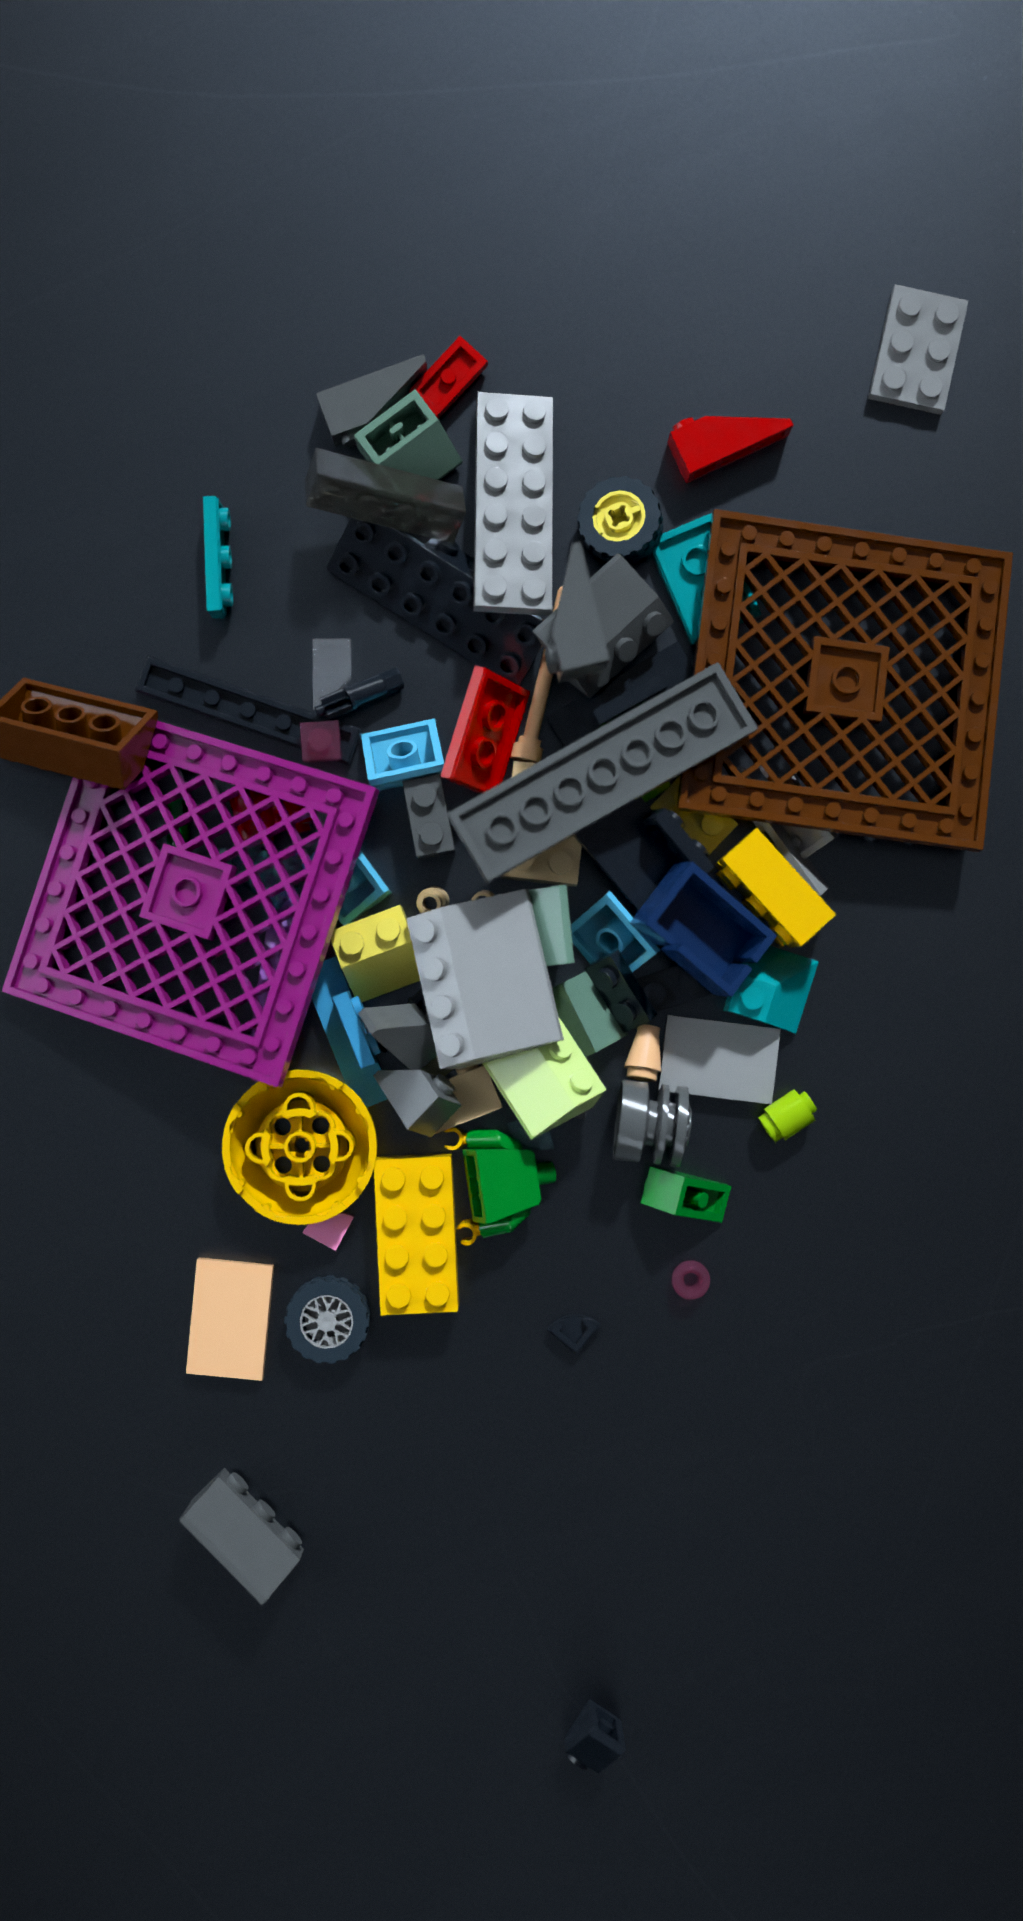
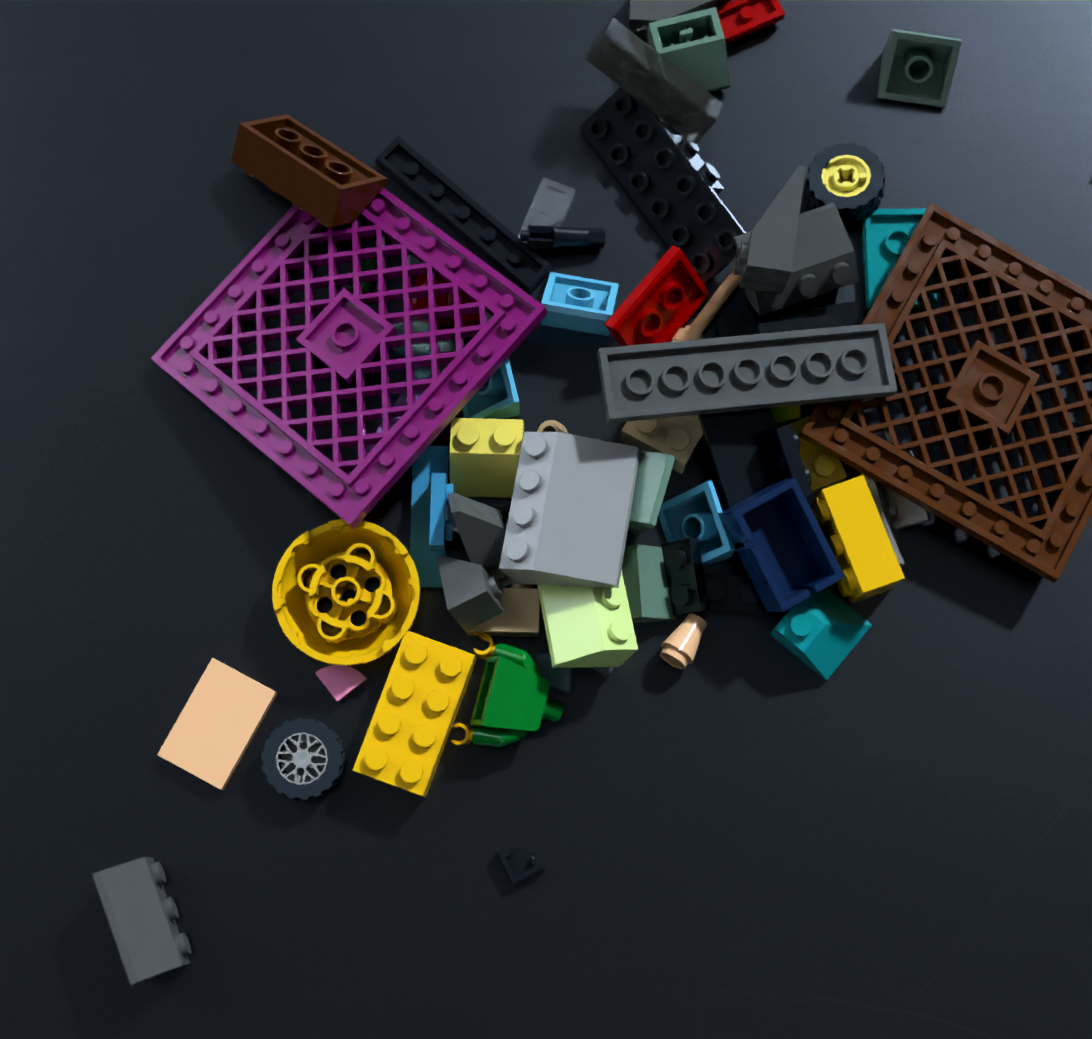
camera: 30 degrees right, 10 degrees down
teal tile [203,496,233,618] -> none
clear pink plate [300,720,342,763] -> none
dark grey brick [402,774,456,860] -> none
light grey plate [474,392,553,616] -> none
dark grey wheel [613,1080,692,1167] -> none
green slope [641,1166,731,1223] -> none
light grey tile [658,1015,781,1104] -> none
red slope [667,416,794,483] -> none
clear pink plate [672,1260,710,1299] -> none
lime brick [758,1089,817,1143] -> none
none -> sand green slope [877,29,962,108]

